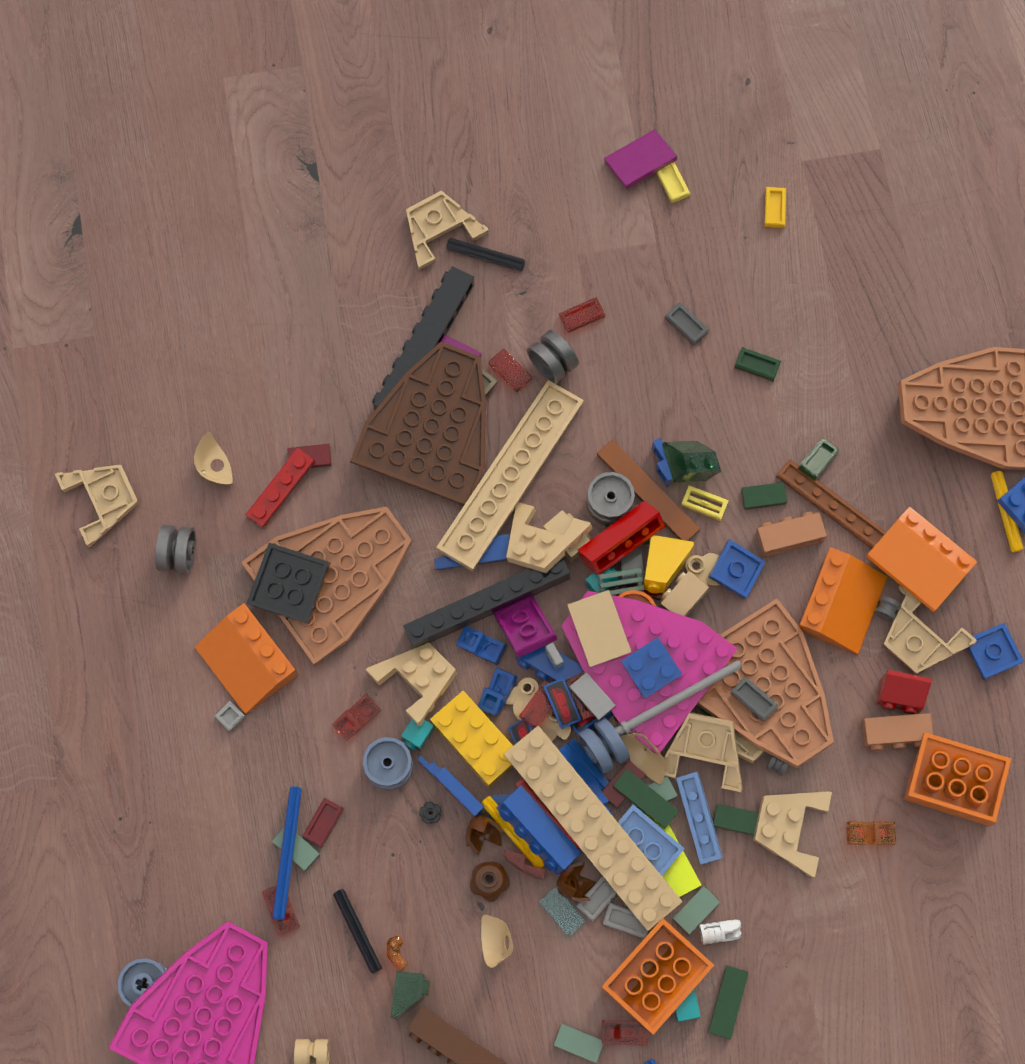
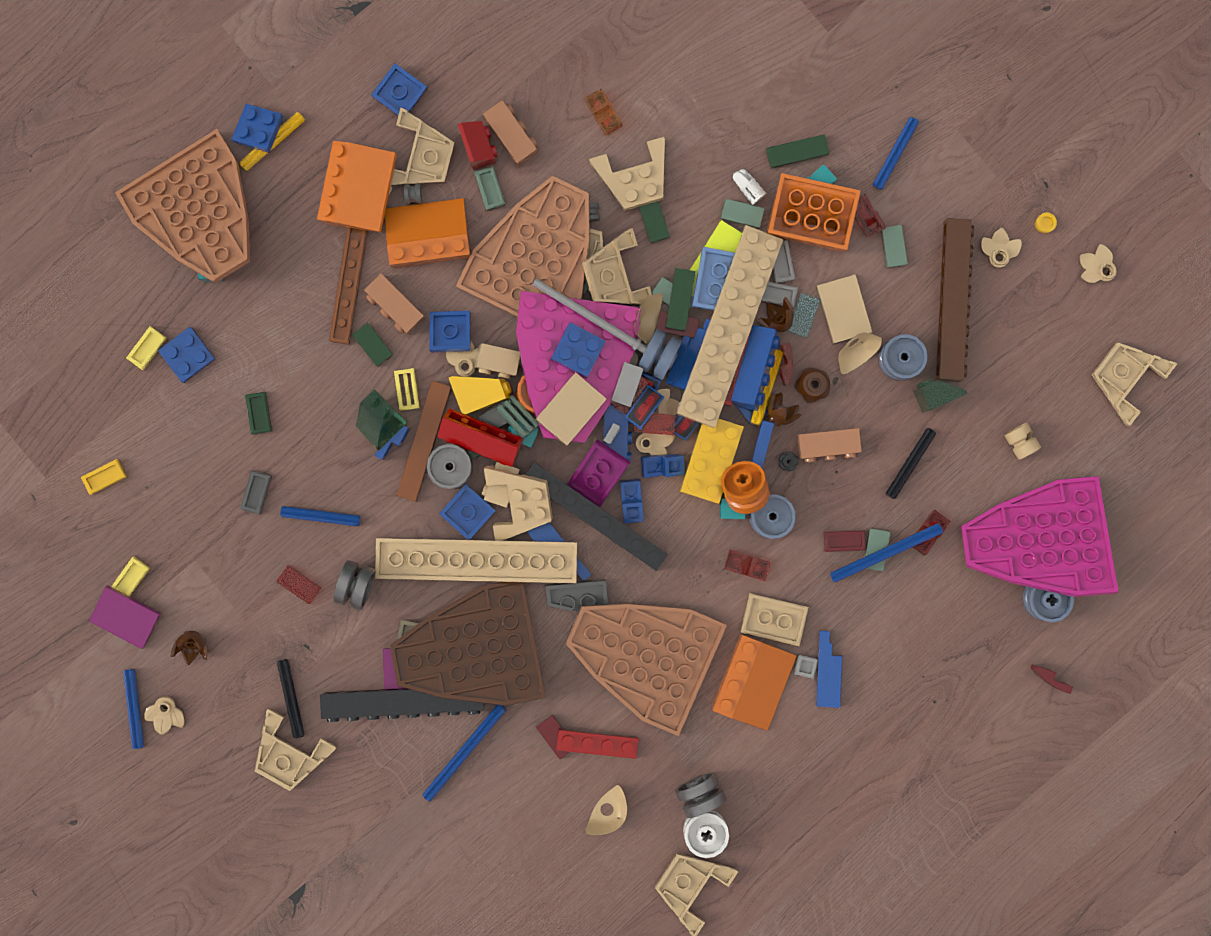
camera: 125 degrees left, 15 degrees up
black plate [247,543,331,625] -> none
tan wing [366,643,457,727] -> none
clear orange arm [387,935,408,971] -> none
clear red tile [488,348,532,393] -> none
medium blue plate [676,772,723,865] -> none
dark grey tile [730,676,779,723] -> none
tile [798,438,839,481] -> none
orange slope [903,732,1011,827] -> none
none -> blue axle [123,669,144,749]
none -> light yellow tile [126,326,168,370]
none -> tan plate [144,696,185,735]
none -> blue plate [158,327,216,383]
none -> reddish brown piece [171,631,208,665]
none -> blue axle [280,506,360,526]
none -> blue axle [422,705,506,802]
none -> blue plate [439,484,496,540]
none -> sand green tile [474,166,505,211]
none -> dark grey wing [546,579,608,612]
none -> white wheel [683,810,729,858]
none -> orange wheel [721,461,770,514]
none -> tan tile [740,593,809,646]
none -> nougat brick [796,428,862,463]
none -> tan tile [816,274,872,344]
none -> blue piece [817,630,843,708]
none -> sand blue wheel [879,334,927,381]
none -> dark red slope [1031,664,1073,694]

